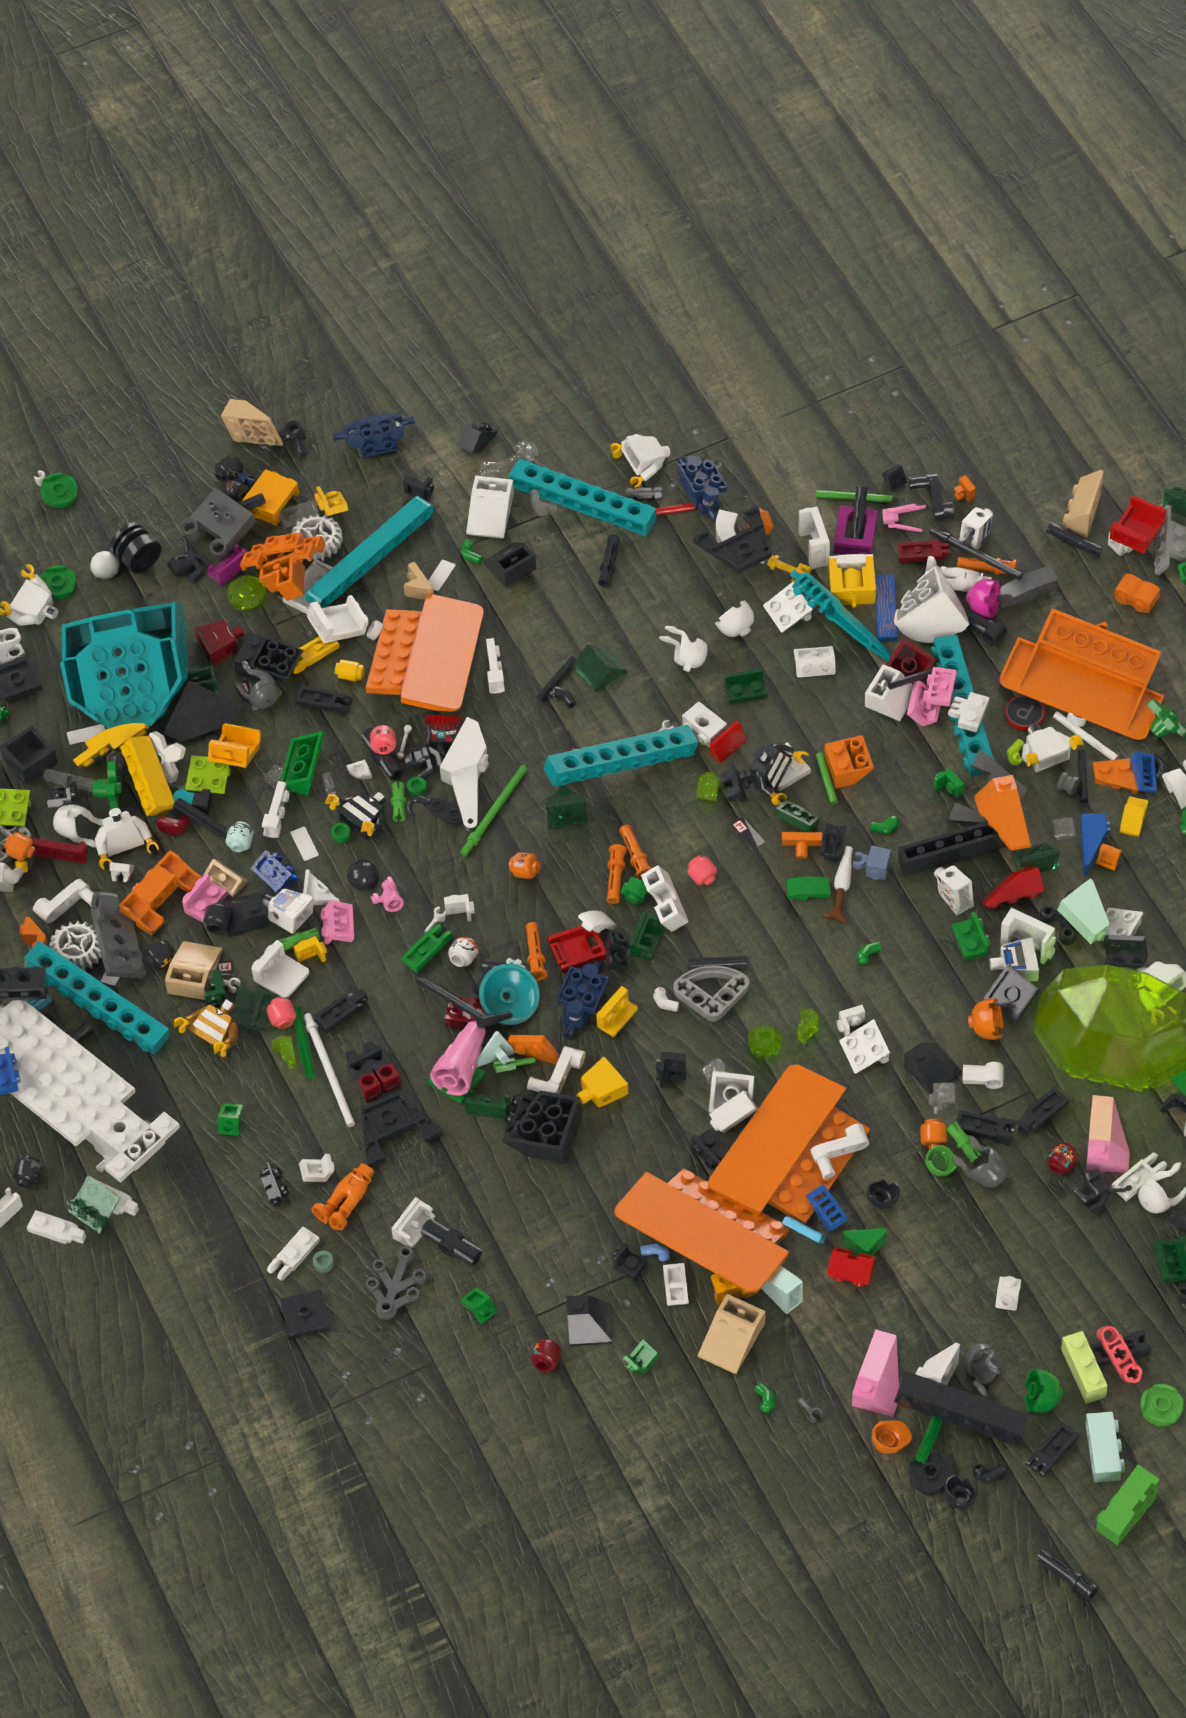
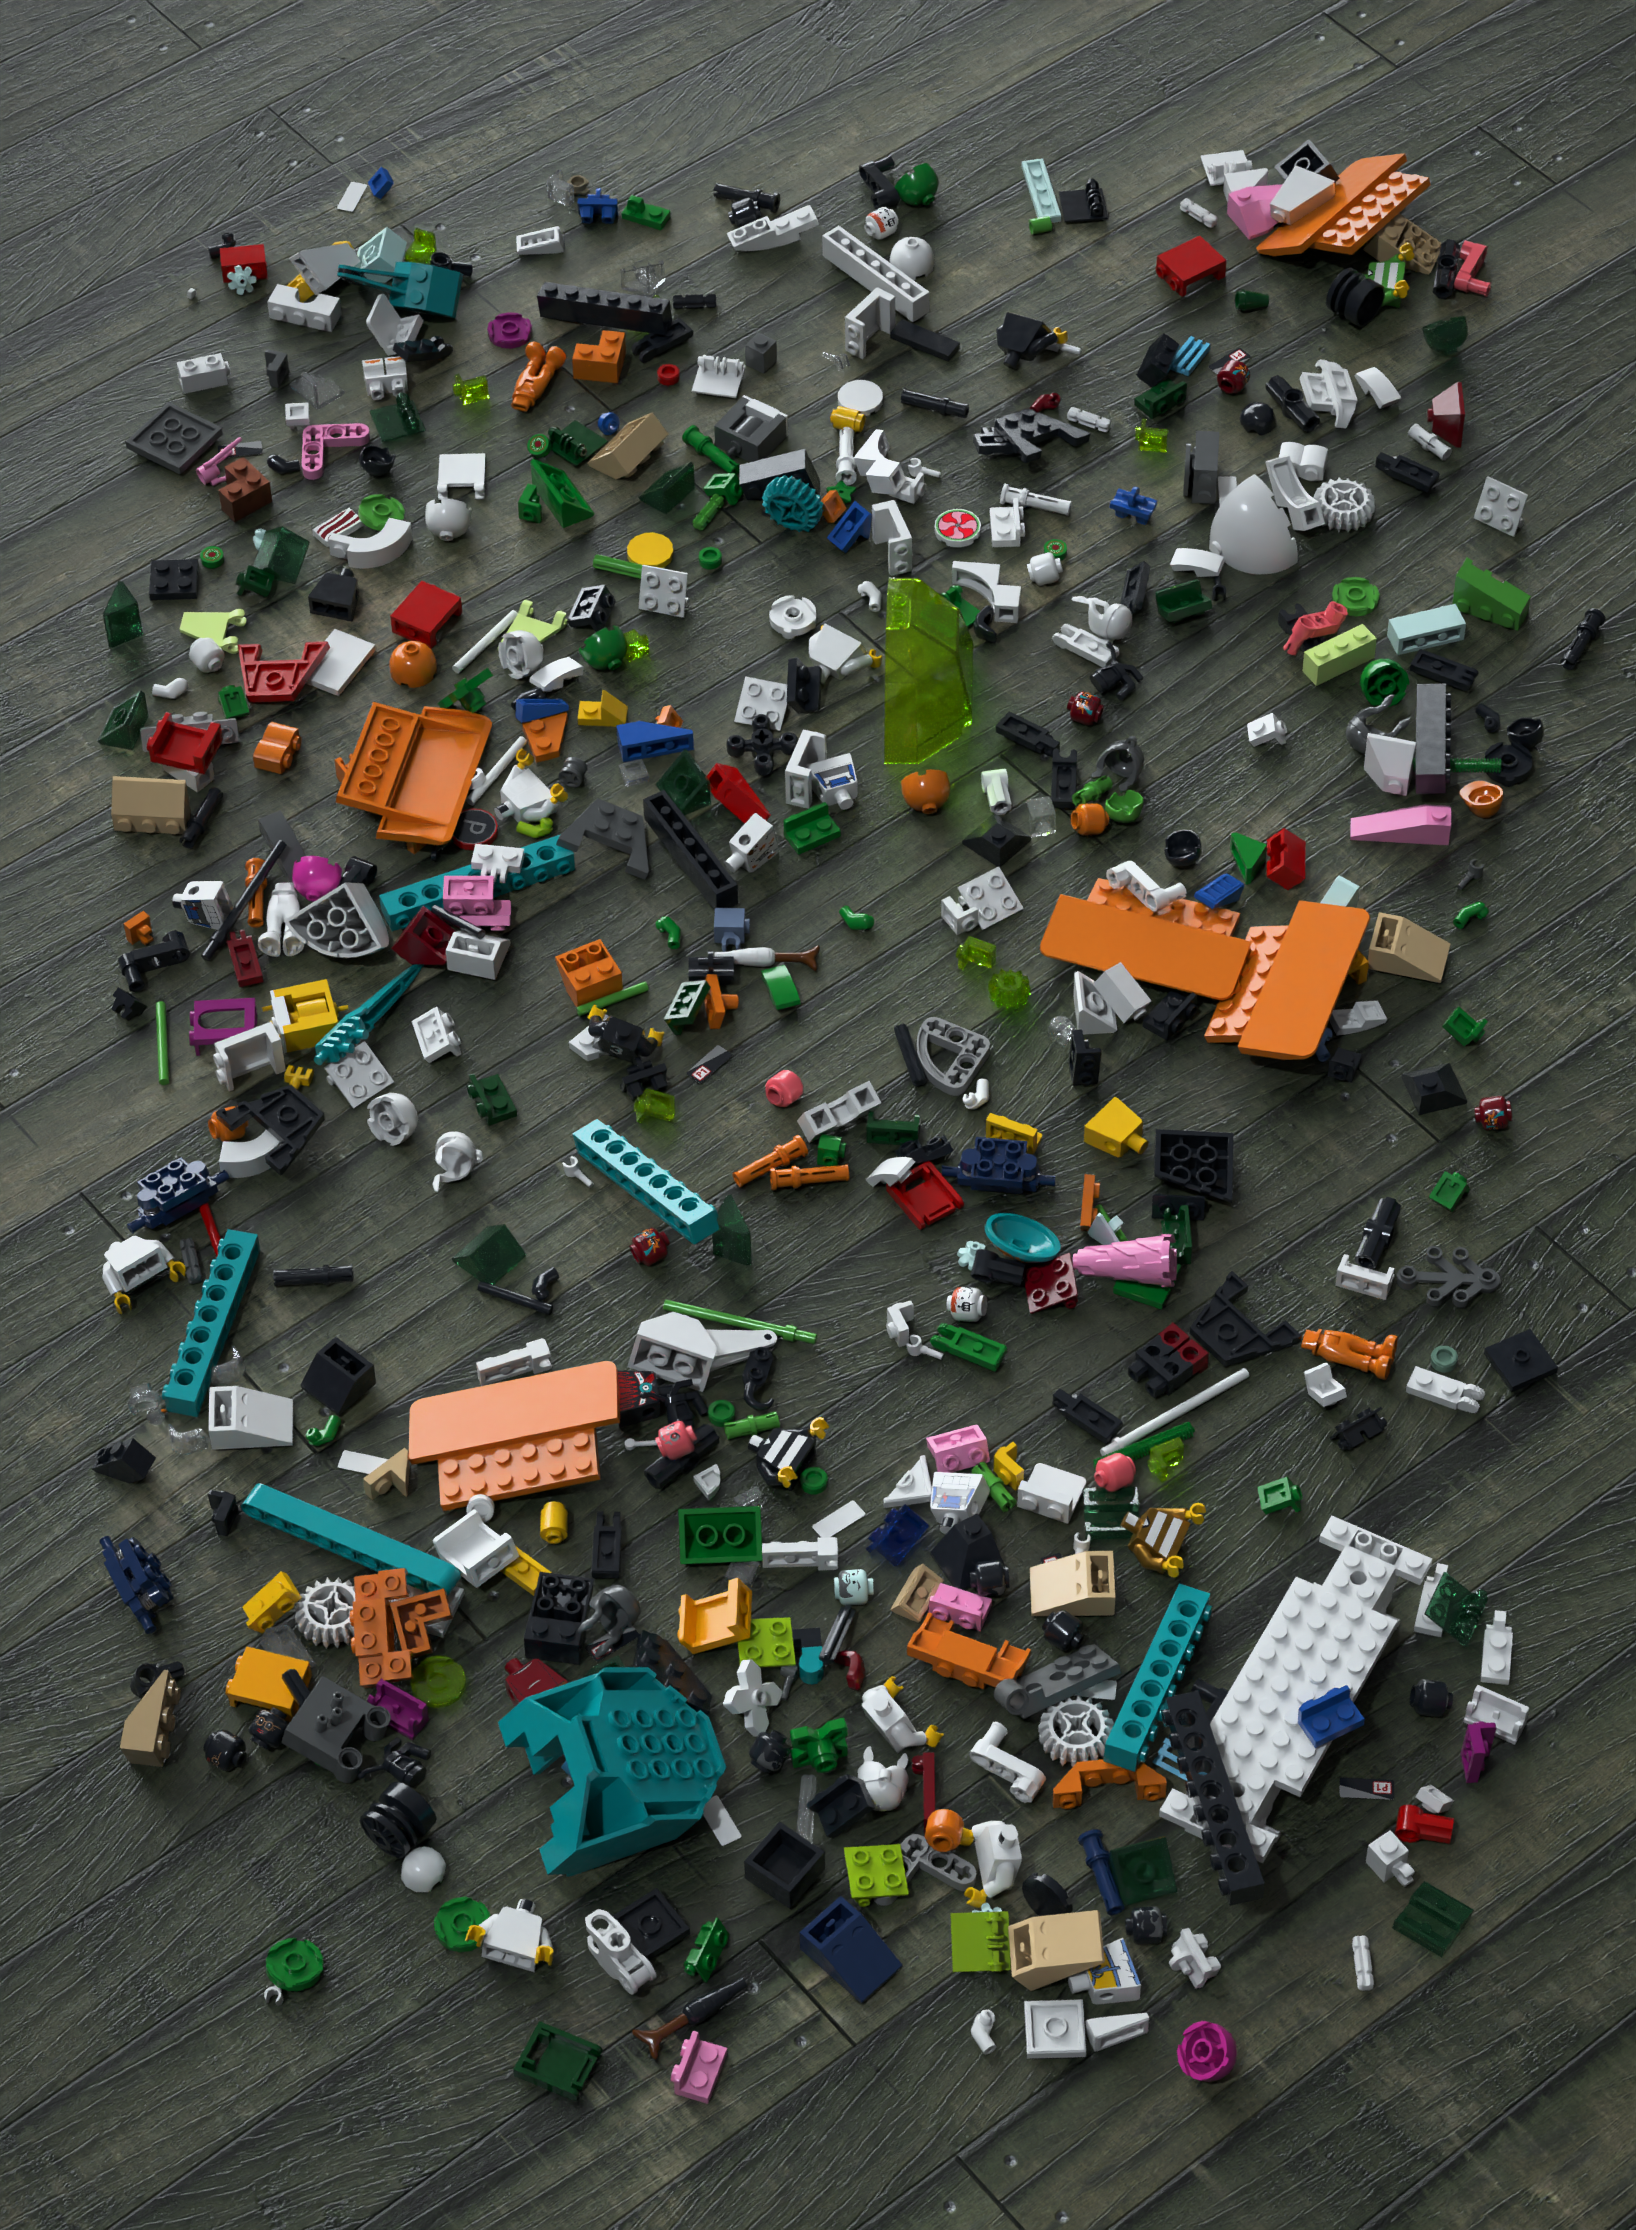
camera: 105 degrees left, 5 degrees down
yellow slope [73,723,149,768] -> none
white tile [109,862,134,883] -> none
yellow brick [121,736,175,816] -> none
dark green bracket [204,969,227,1008] -> none
dark blue plate [237,470,255,487] -> none
black hair [346,860,380,890] -> none
bright pink piece [371,877,404,912] -> none
black bar [416,976,513,1028] -> none
orange head [509,852,540,879] -> none
orange pin [525,922,547,981] -> none
white beam [527,1046,586,1094] -> none
white brick [682,701,727,748] -> none
red slope [710,721,747,763] -> none
medium azure tile [782,1216,827,1244] -> none
black pin [851,486,868,539] -> none
blue tile [875,574,897,641] -> none
bright pink plant [883,504,926,533] -> none
green bracket [933,768,964,799] -> none
orange wedge [974,775,1031,851] -> none
plate [984,965,1040,1023] -> none
light aqua slope [1058,878,1110,944] -> none
black bar [1078,749,1088,803] -> none
bright pink wedge [1086,1095,1130,1173] -> none

